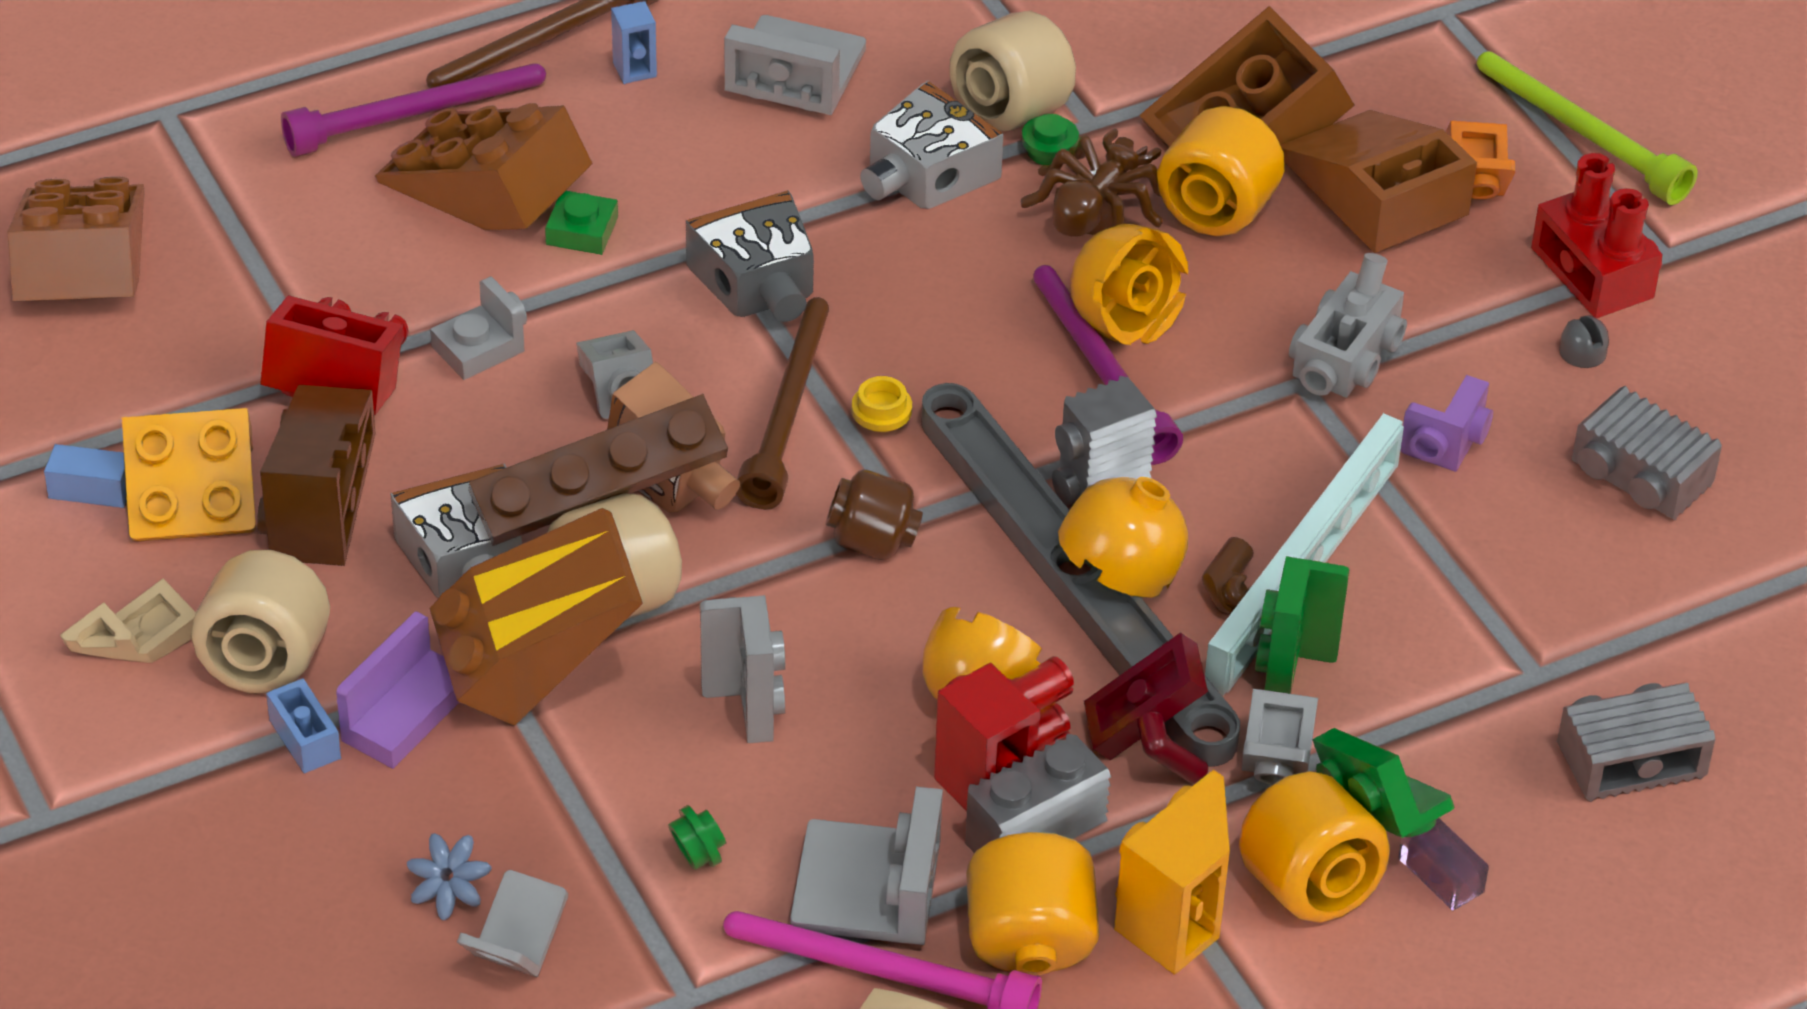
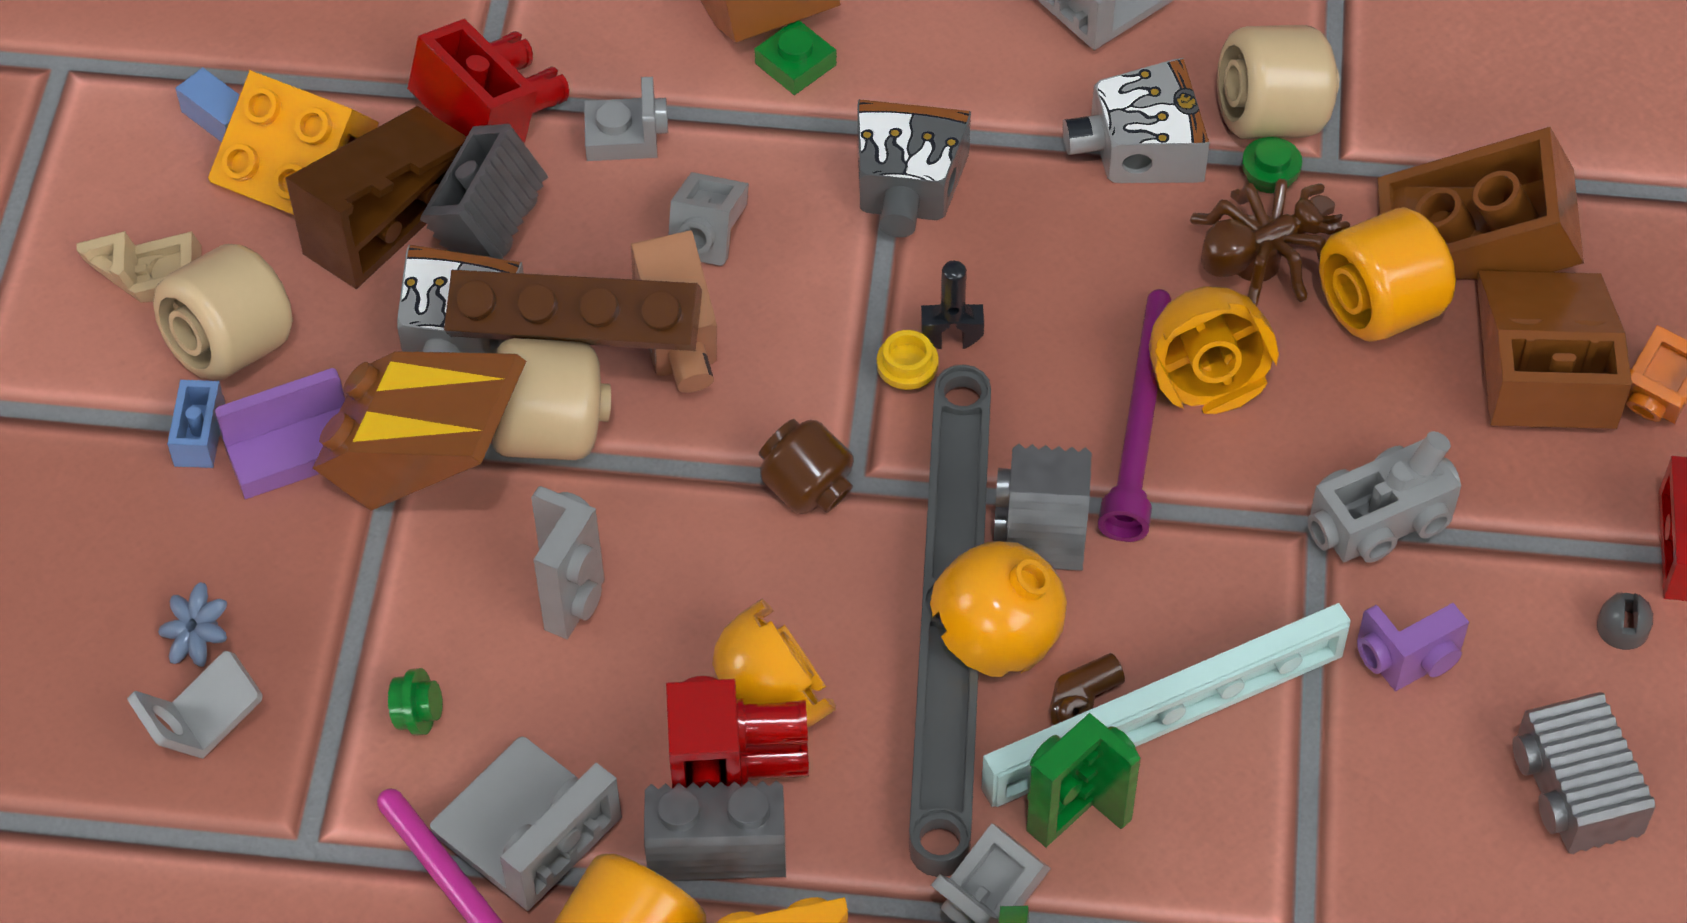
camera: 35 degrees right, 10 degrees up
reddish brown piece [736,297,829,510] -> none
dark red plate [1084,632,1208,785] -> none
none -> flat silver brick [420,124,548,259]
none -> black bar [921,260,984,349]

